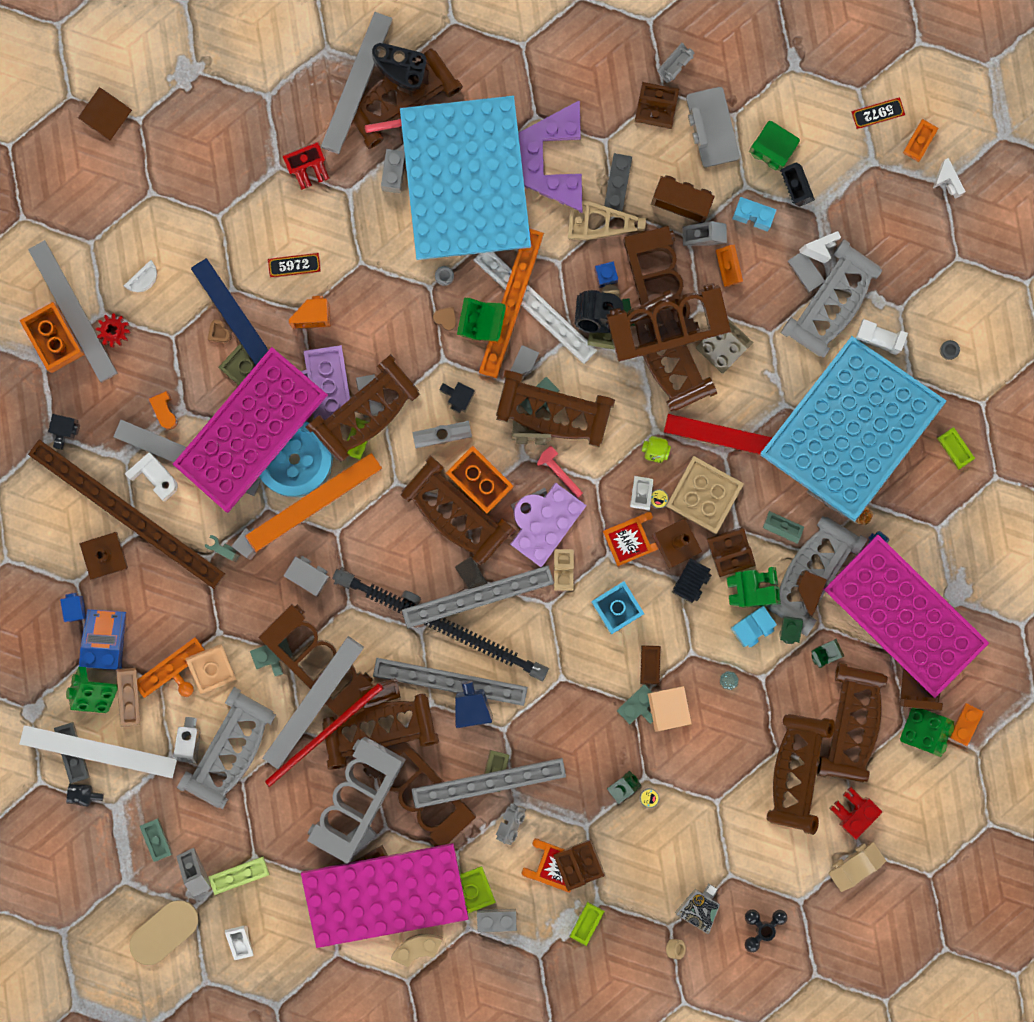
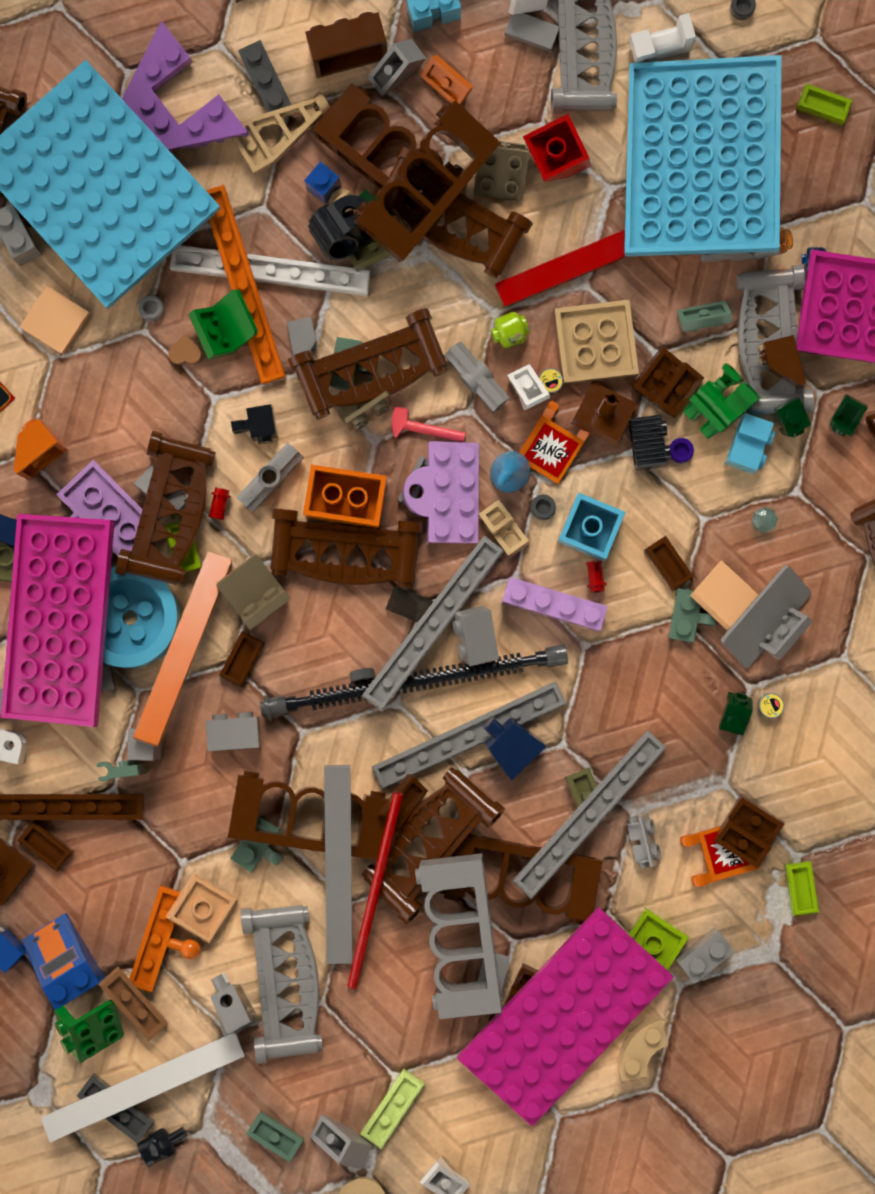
camera: 30 degrees left, 0 degrees up
none -> reddish brown tile [17,820,74,872]
none -> light nougat tile [20,286,90,355]
none -> red pin [208,487,231,520]
none -> dark tan bracket [216,554,290,630]
none -> reddish brown tile [219,631,265,687]
none -> light grey piece [444,341,510,413]
none -> light grey brick [453,606,499,666]
none -> dark azure hat [490,451,531,493]
none -> lavender brick [502,577,608,632]
none -> red slope [523,114,591,182]
none -> dark grey tile [530,494,556,520]
none -> red pin [586,560,607,593]
none -> dark purple tile [669,438,694,464]
none -> light grey bracket [721,565,812,668]

